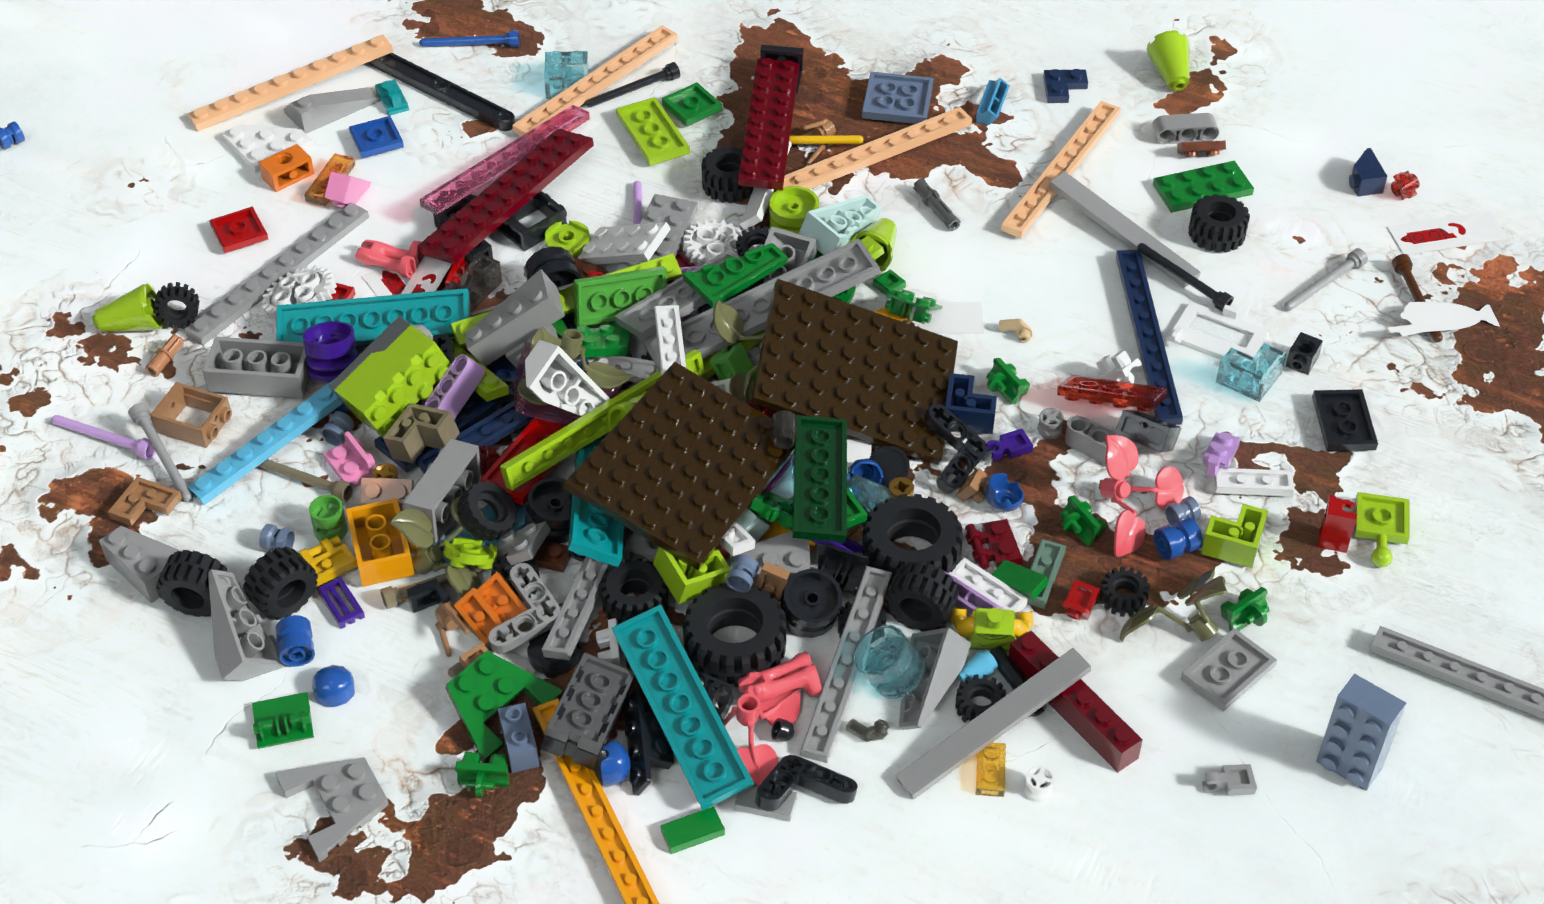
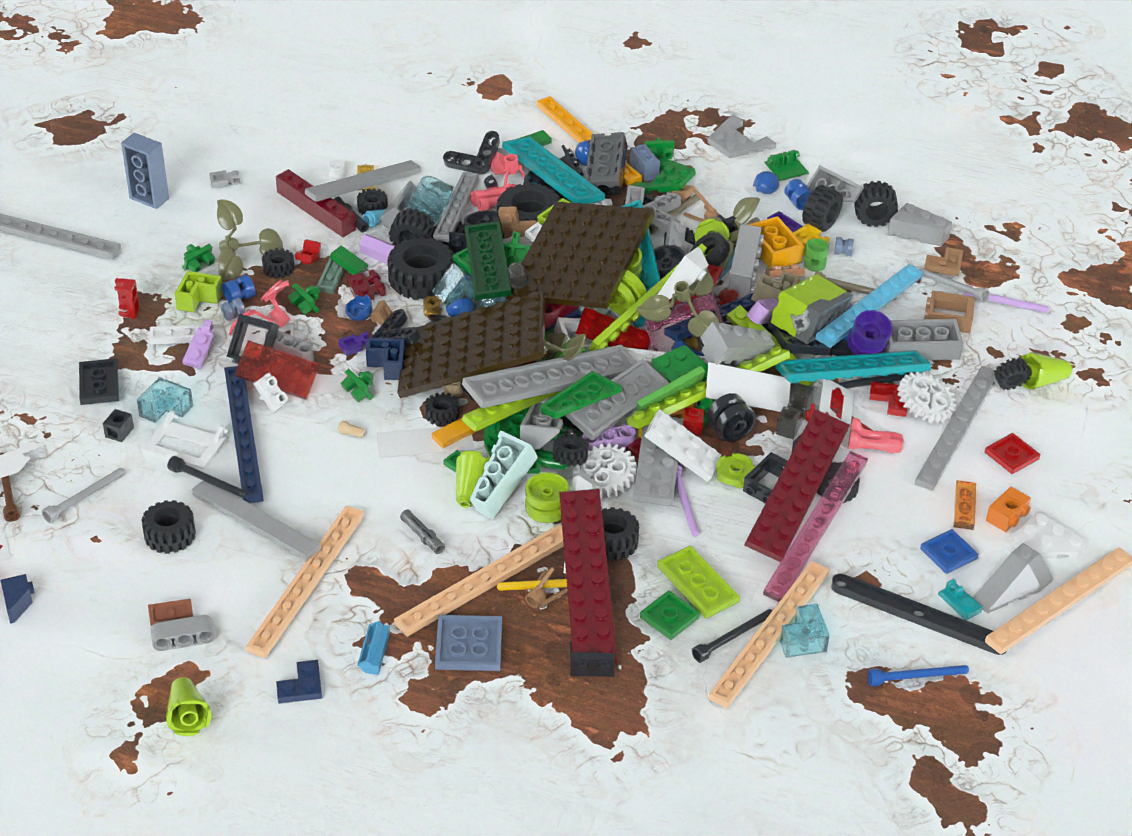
camera: 170 degrees right, 5 degrees down
nougat axle [145,334,184,377] -> none
bright pink slope [324,171,371,208] -> none
orange slope [453,572,528,644] -> none
white tile [654,305,686,376] -> none
sand blue wheel [725,555,759,593] -> none
green hinge [884,289,943,324] -> none
white plate [949,558,1028,616] -> none
lime torso [950,607,1033,652] -> none
light grey wheel [1037,408,1064,439] -> none
green plate [1153,160,1254,213] -> none
light grey plate [1181,628,1277,712] -> none
lime plate [1355,492,1410,568] -> none

